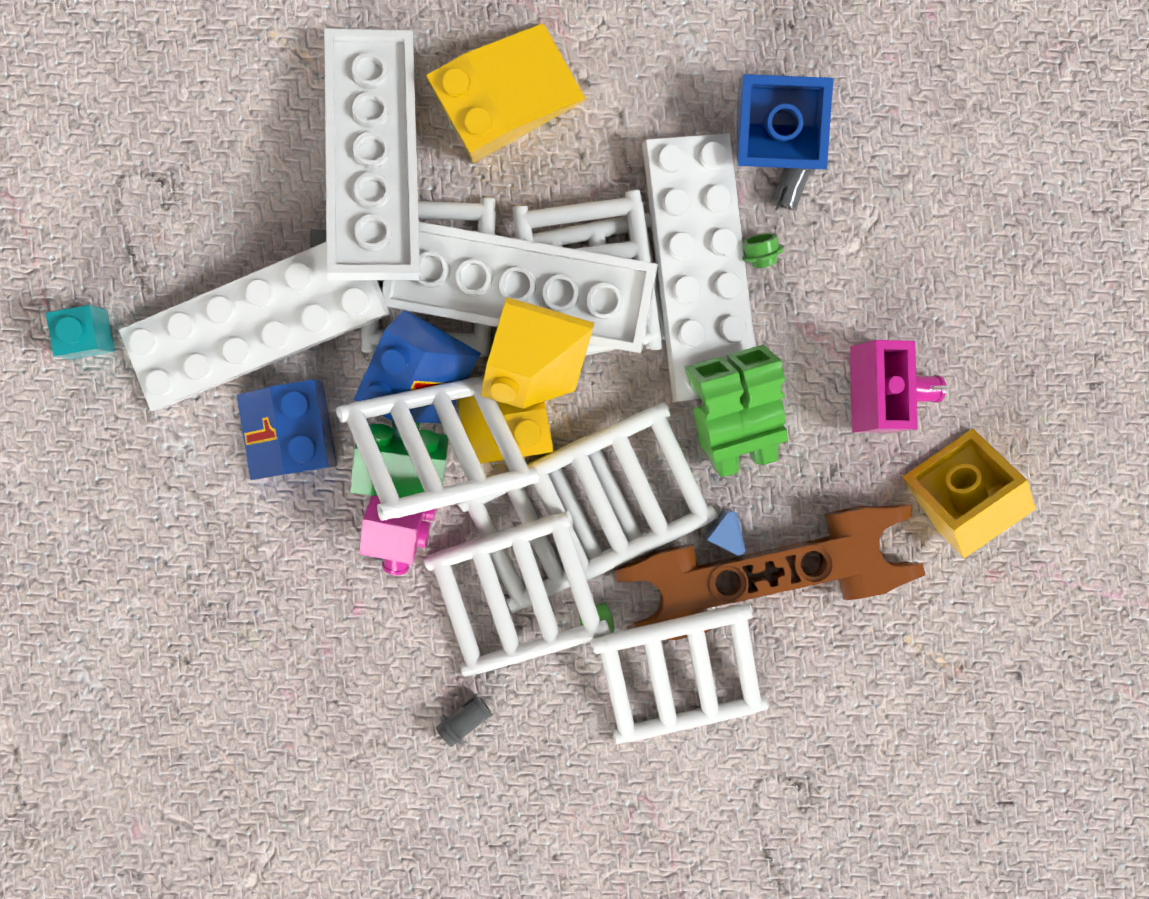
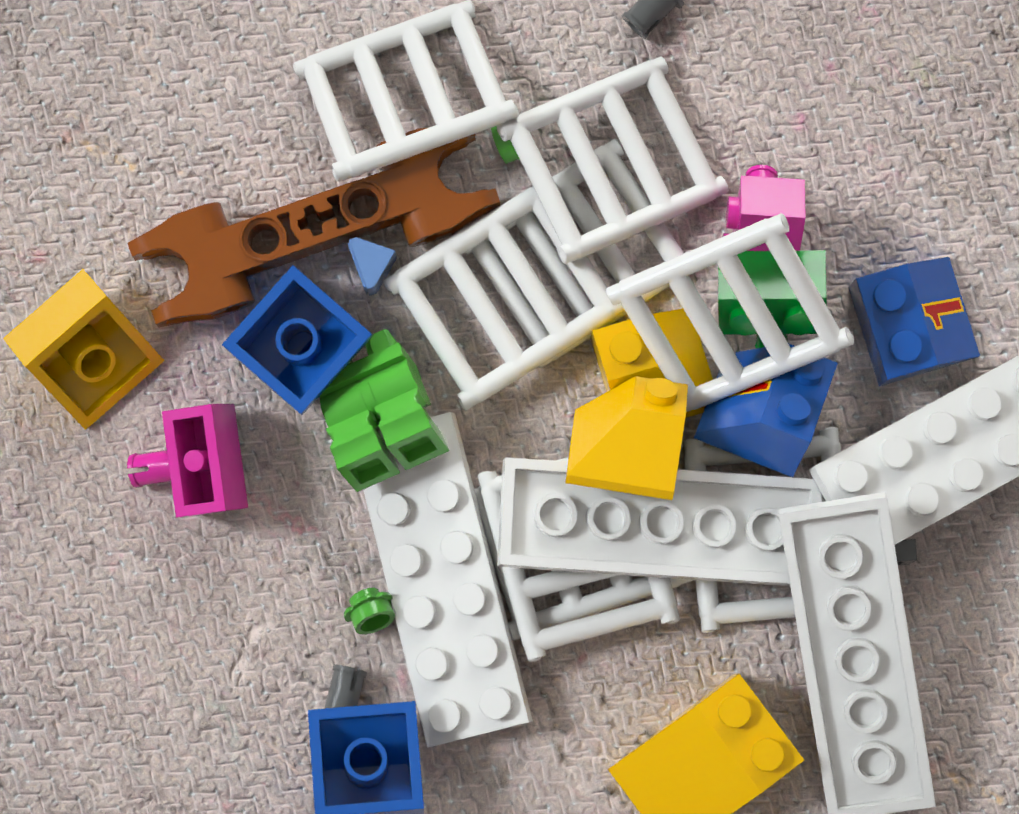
camera: 175 degrees right, 5 degrees down
none -> blue slope [222,265,373,415]

